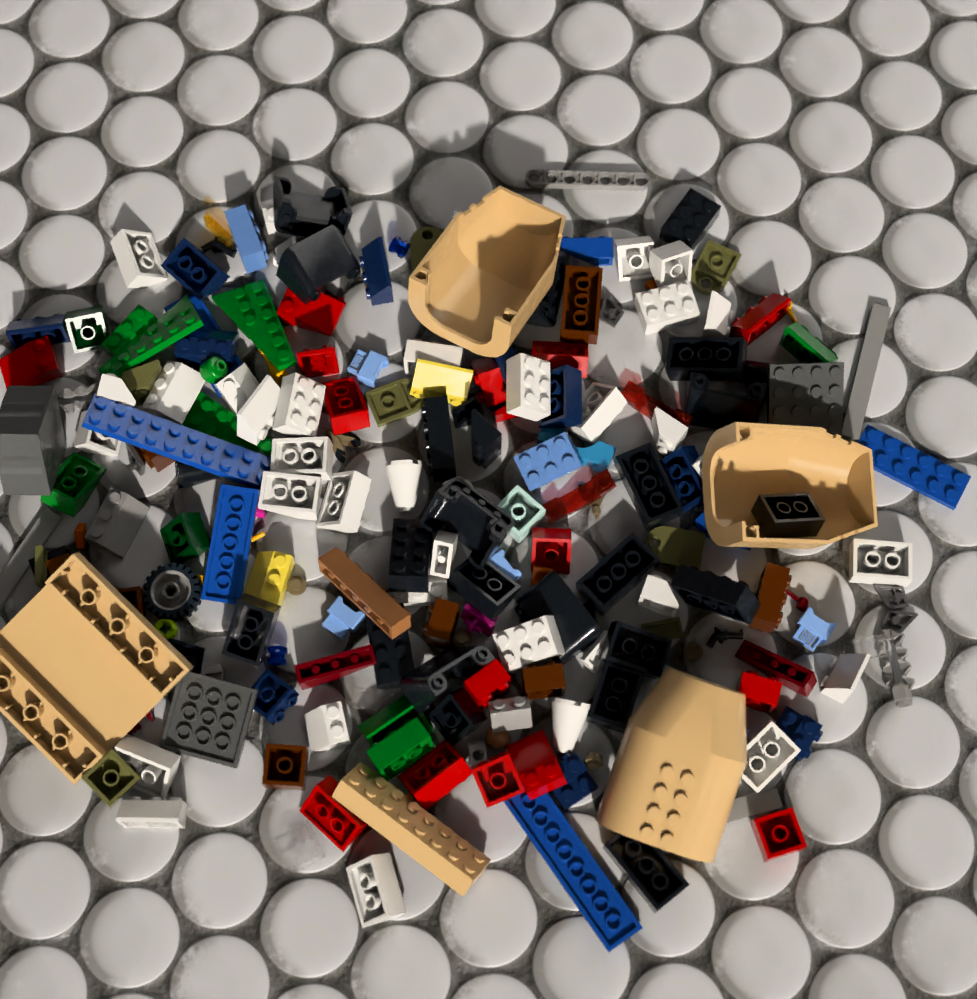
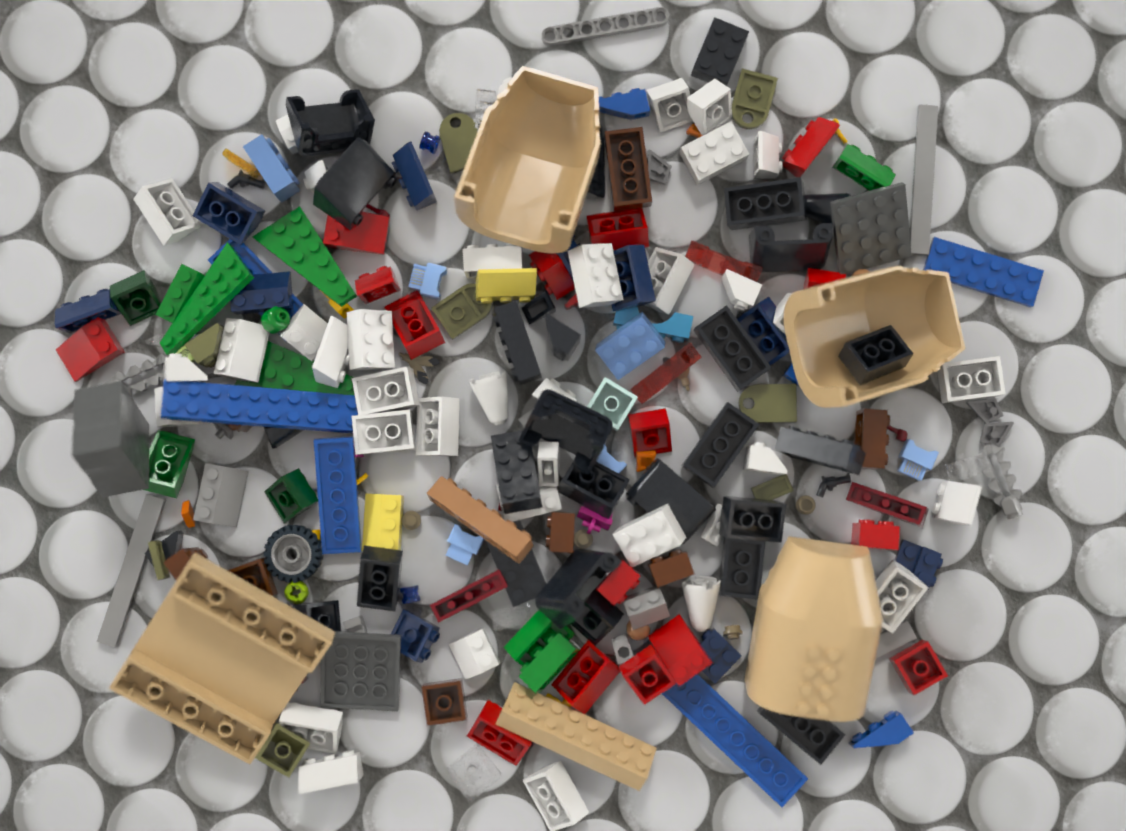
camera: 10 degrees left, 15 degrees up
none -> blue slope [849,711,914,748]

